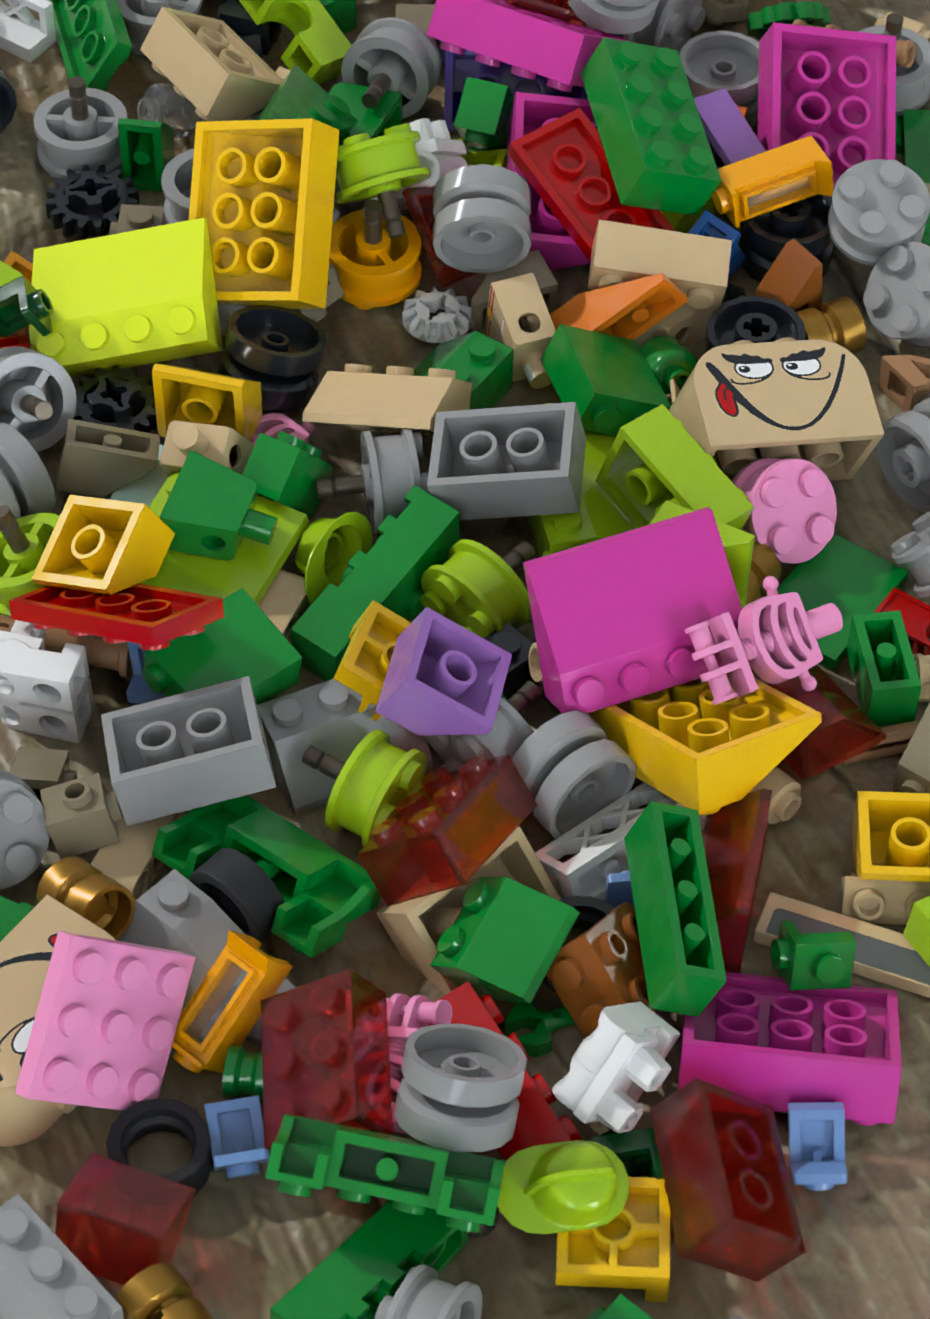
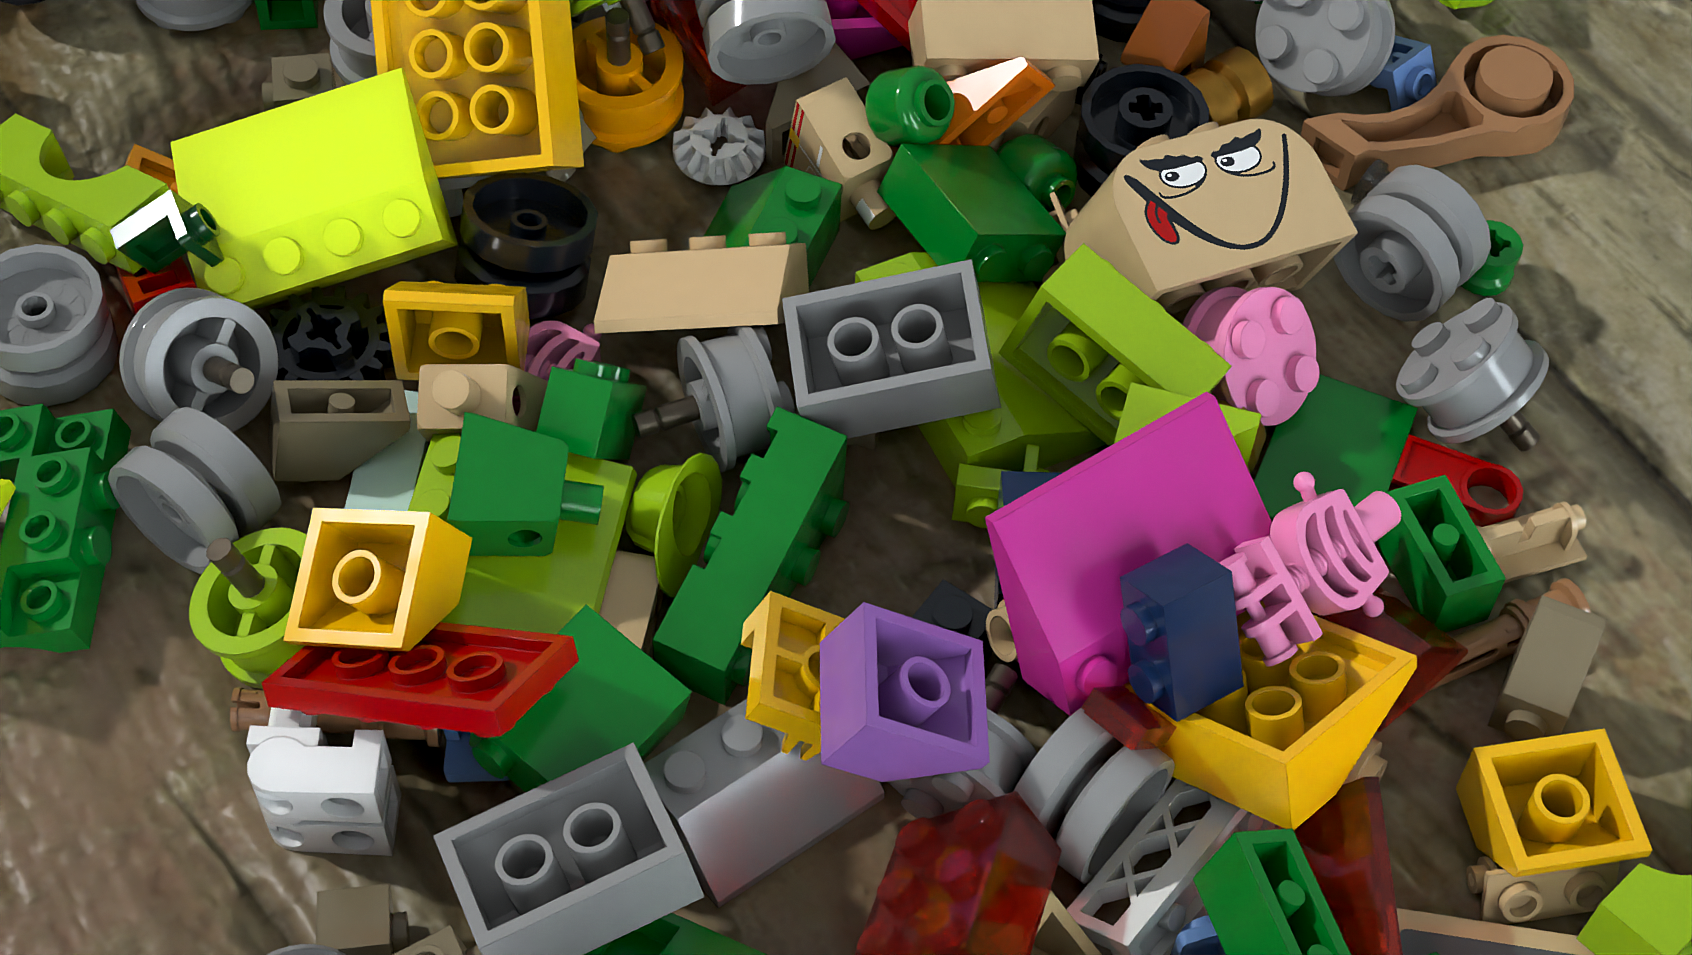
camera: 15 degrees left, 5 degrees up
black gear [45,165,140,240] -> none
lime wheel [302,729,431,852] -> none
lime wheel [420,539,535,638] -> none
none -> green head [865,65,955,147]
none -> clear red tile [1081,686,1177,751]
none -> dark blue brick [1120,543,1244,722]

